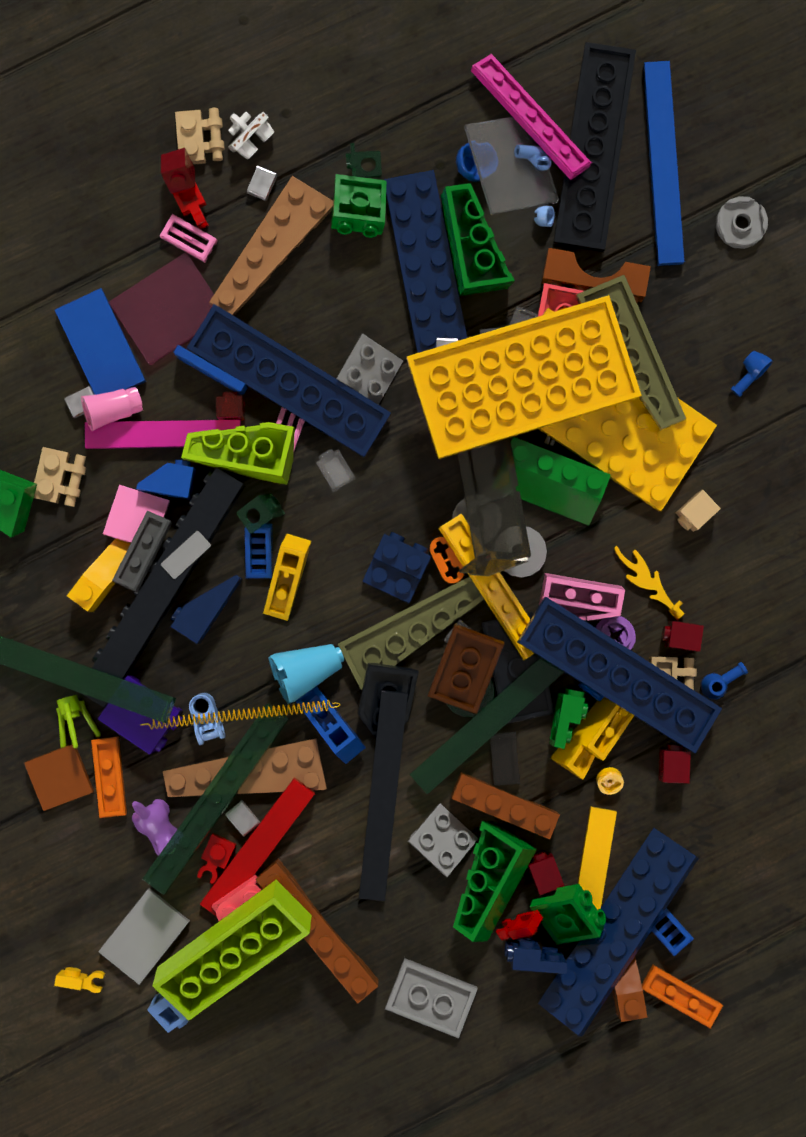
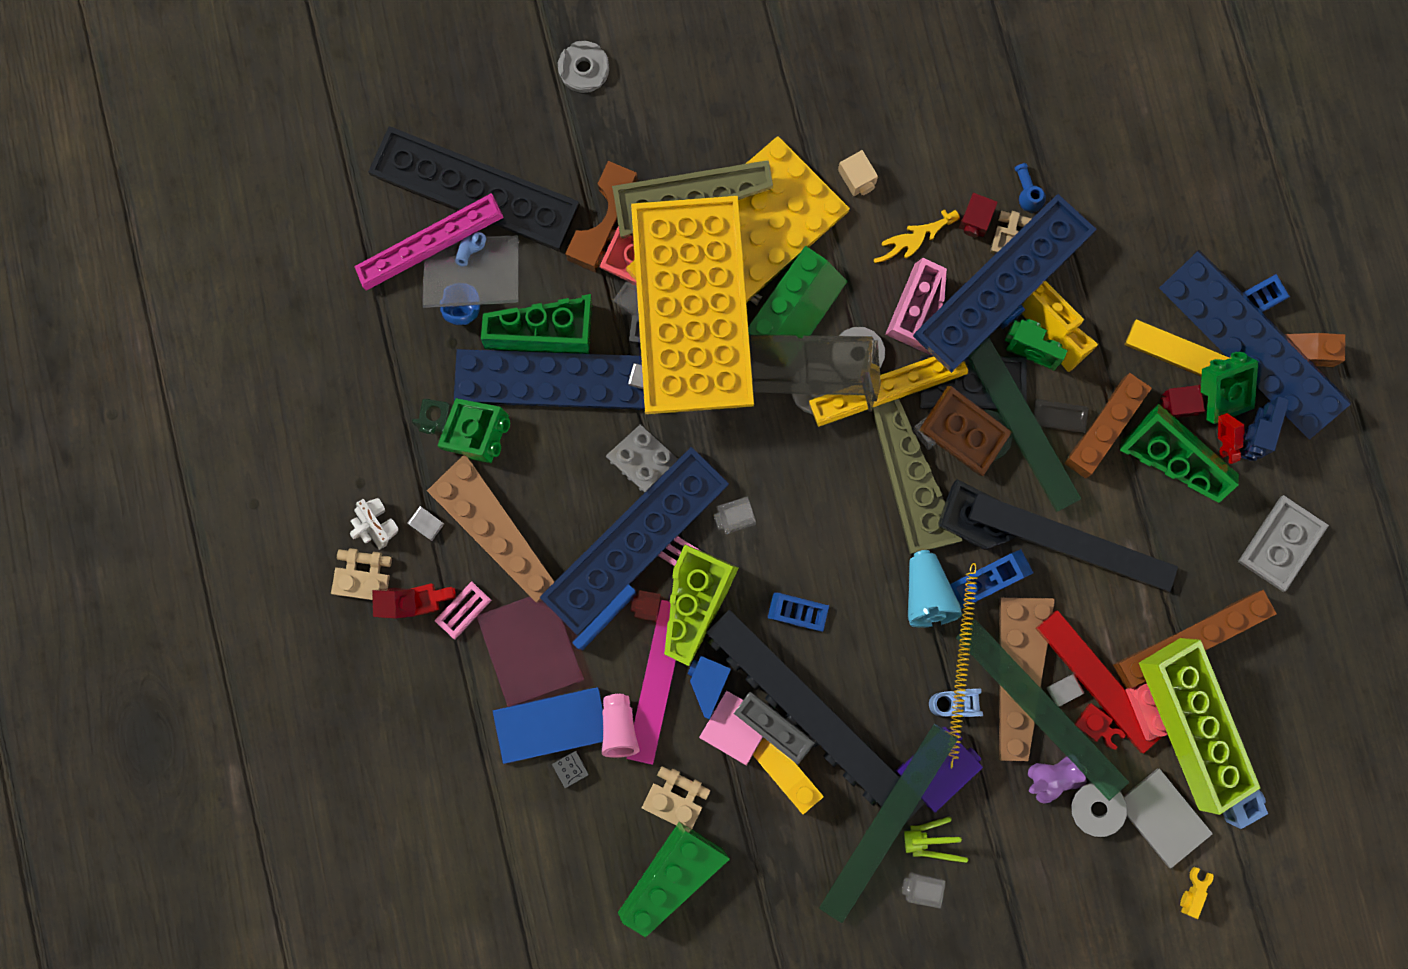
camera: 65 degrees left, 5 degrees down
dark orange tile [24,744,94,811] -> none
flat silver piece [64,386,95,418] -> none
orange tile [91,736,127,818] -> none
light grey sticker [161,531,211,579] -> none
dark blue slope [171,575,243,644] -> none
clear green bracket [237,493,285,533] -> none
yellow slope [263,534,311,621] -> none
dark blue plate [362,532,431,603] -> none
light grey hinge [408,804,478,877] -> none
orange beam [429,537,464,584] -> none
light blue hinge [534,206,555,227] -> none
medium lavender gear [595,616,636,650] -> none
yellow tile [596,767,624,795] -> none
orange tile [642,965,723,1029] -> none
blue tile [643,61,684,266] -> none
dark red brick [659,744,691,784] -> none
blue bar [731,351,773,397] -> none
none -> dark grey tile [552,751,589,788]
none -> clear brick [902,872,946,909]
none -> light grey tile [1072,781,1127,837]

